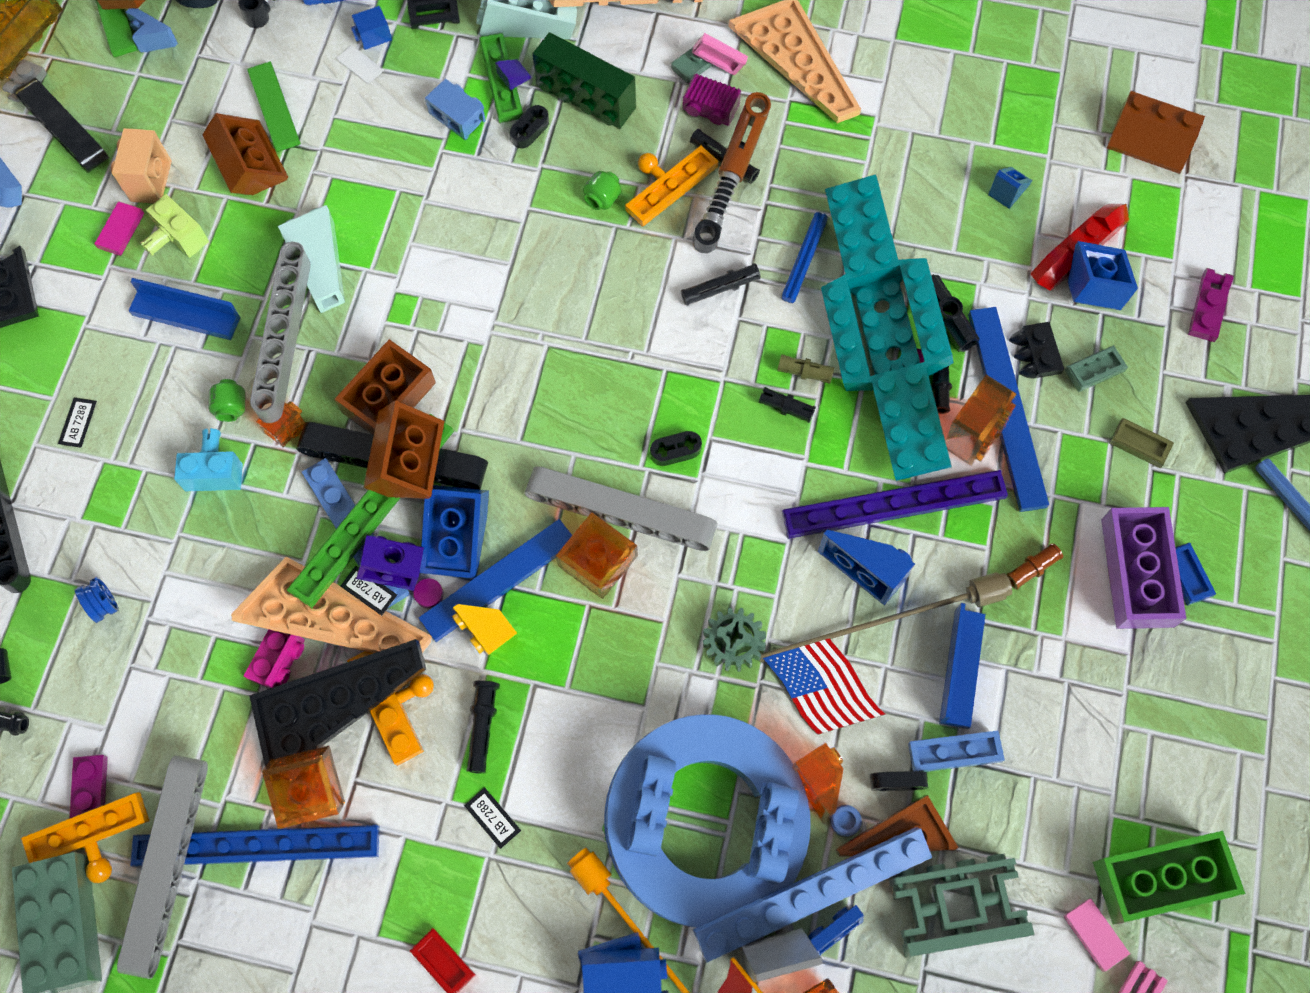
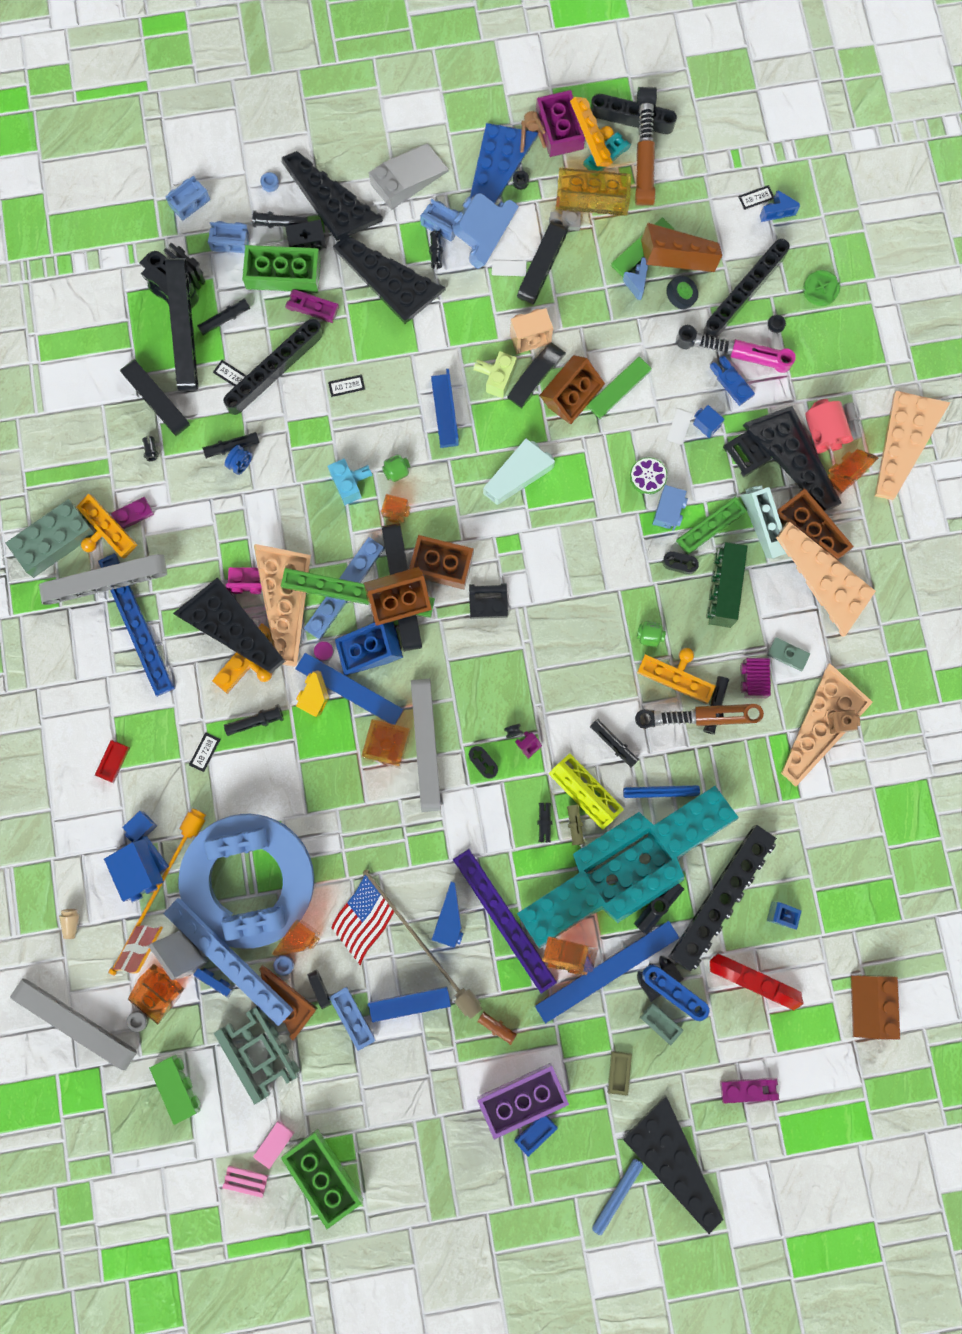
camera: 65 degrees right, 10 degrees up
dark pink tile [95,201,145,256] -> none
light grey beam [250,241,310,423] -> none
clear orange brick [262,745,345,829] -> none
sticker [340,566,397,616] -> none
dark purple brick [356,535,424,591] -> none
dark purple slope [495,59,531,90] -> none
bright pink tile [692,33,748,75] -> none
sand green gear [703,608,766,672] -> none
black axle [931,366,952,414] -> none
blue slope [1068,241,1138,310] -> none
none -> blue brick [122,811,157,842]
none -> black pin [202,432,260,459]
none -> black plate [469,583,508,619]
none -> white sticker [492,260,526,276]
none -> black bush [504,724,523,738]
none -> black slope [507,342,566,409]
none -> magenta tile [515,731,542,759]
none -> neon yellow fence [548,753,624,830]
none -> tile [630,457,668,494]
none -> blue plate [642,965,710,1021]
none -> black brick [668,825,777,971]
none -> medium nougat brick [828,710,860,734]

